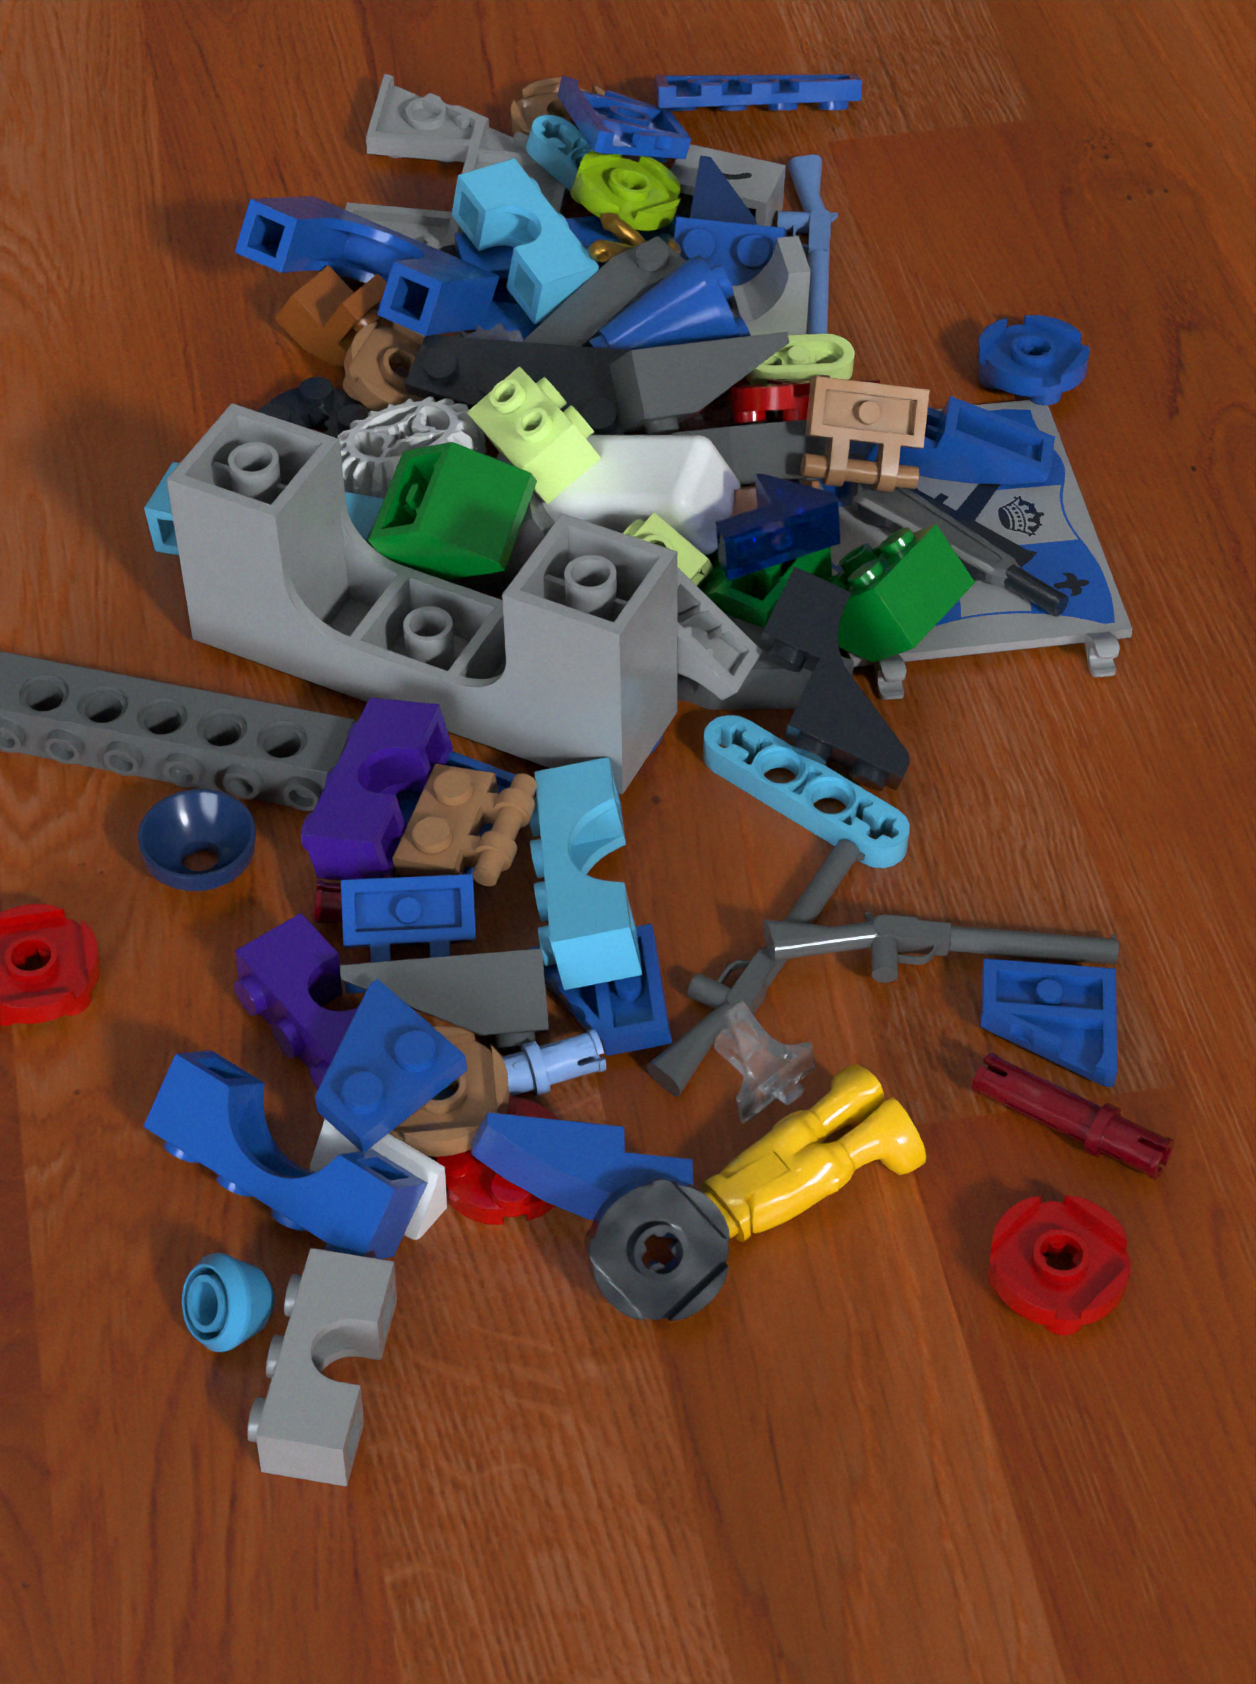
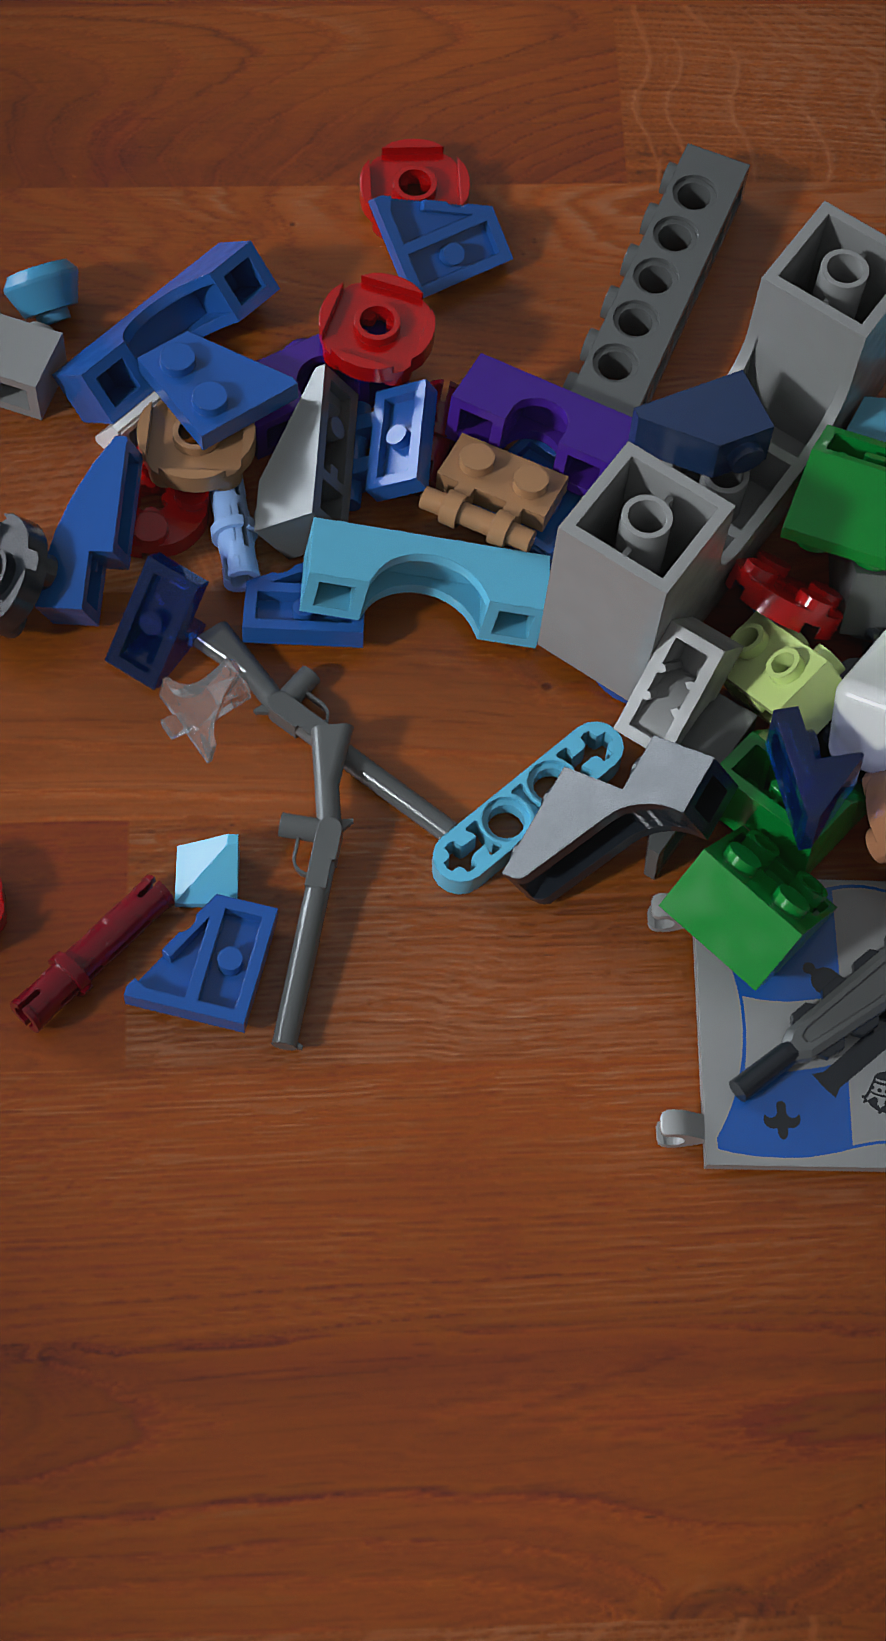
camera: 95 degrees right, 15 degrees up
dark blue piece [138,789,256,891] -> none
yellow piece [702,1064,926,1242] -> none
none -> clear blue slope [105,552,209,690]
none -> medium azure slope [175,834,240,908]
none -> red plate [319,273,435,386]
none -> blue wing [368,195,513,298]
none -> dark blue slope [628,370,775,478]

